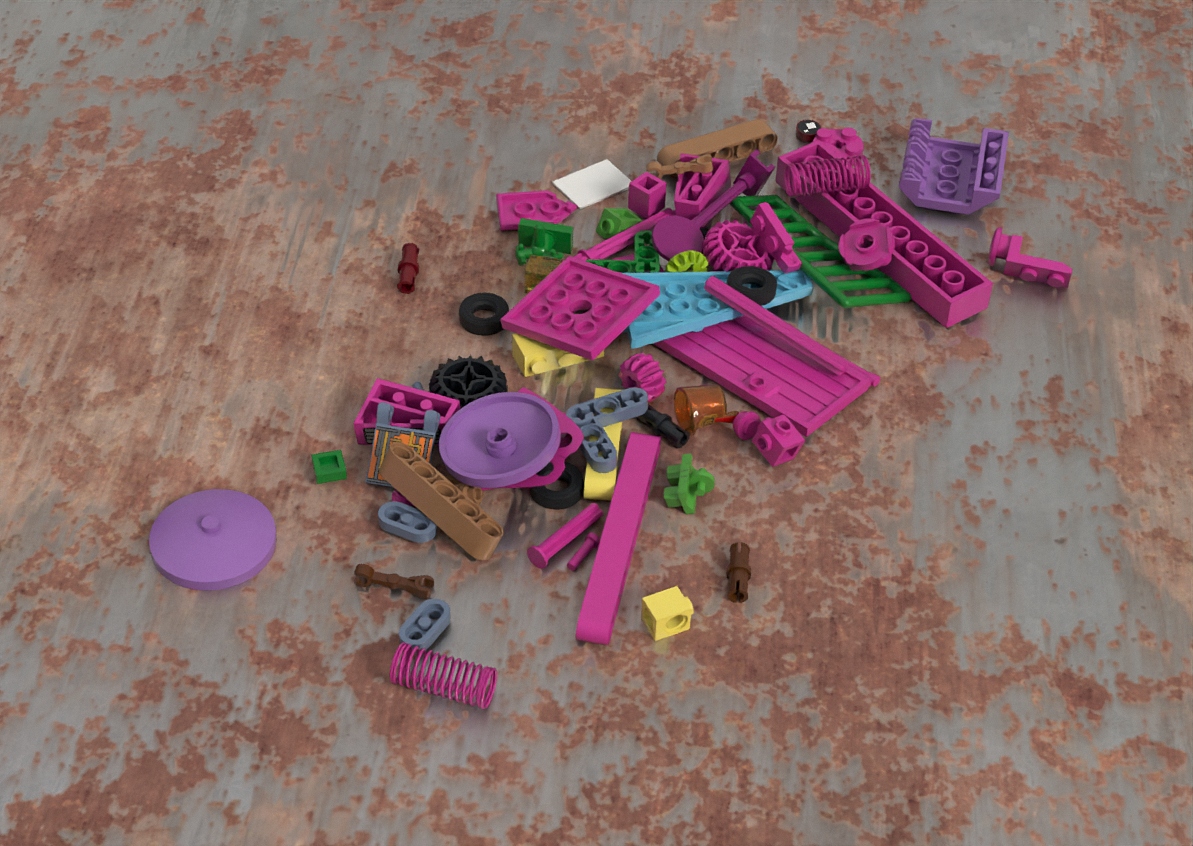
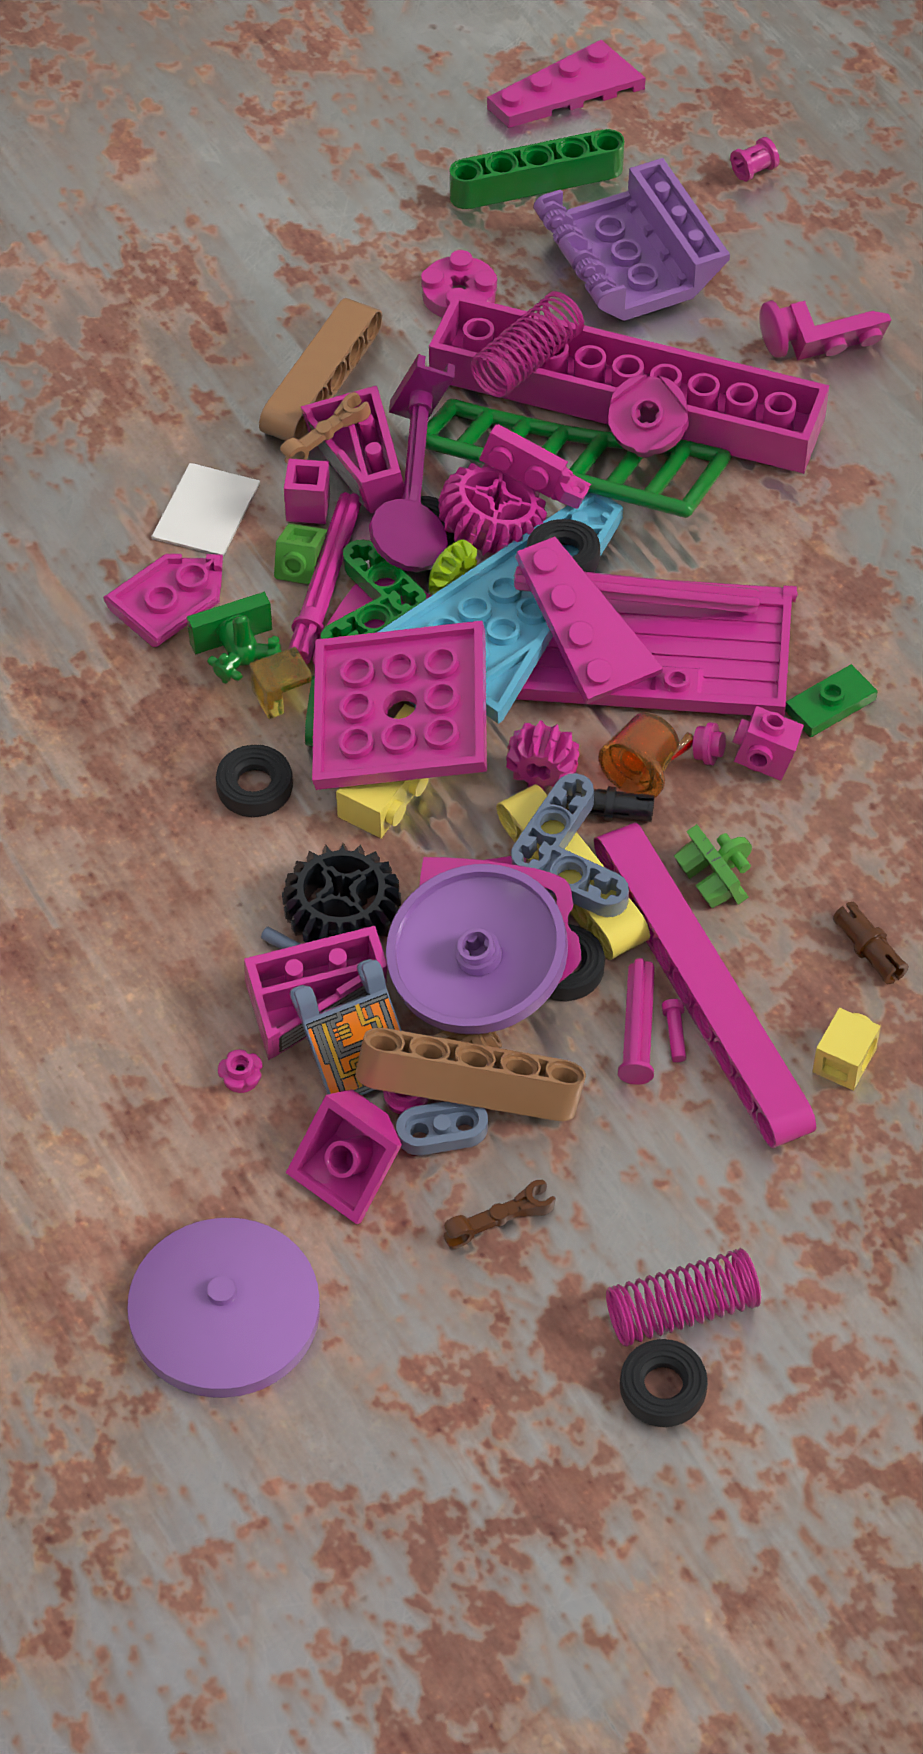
camera: 35 degrees left, 10 degrees up
green plate [311,450,347,484] -> none
dark red pin [397,243,419,294] -> none
sand blue plate [399,599,451,653] -> none
tile [796,120,822,142] -> none
none -> dark pink plate [218,1049,263,1093]
none -> dark pink slope [286,1089,402,1224]
none -> green beam [449,129,625,209]
none -> dark pink wing [487,40,646,128]
none -> dark pink wing [515,537,664,704]
none -> black tyre [620,1339,708,1427]
none -> dark pink bush [730,137,779,182]
none -> green plate [785,664,878,738]

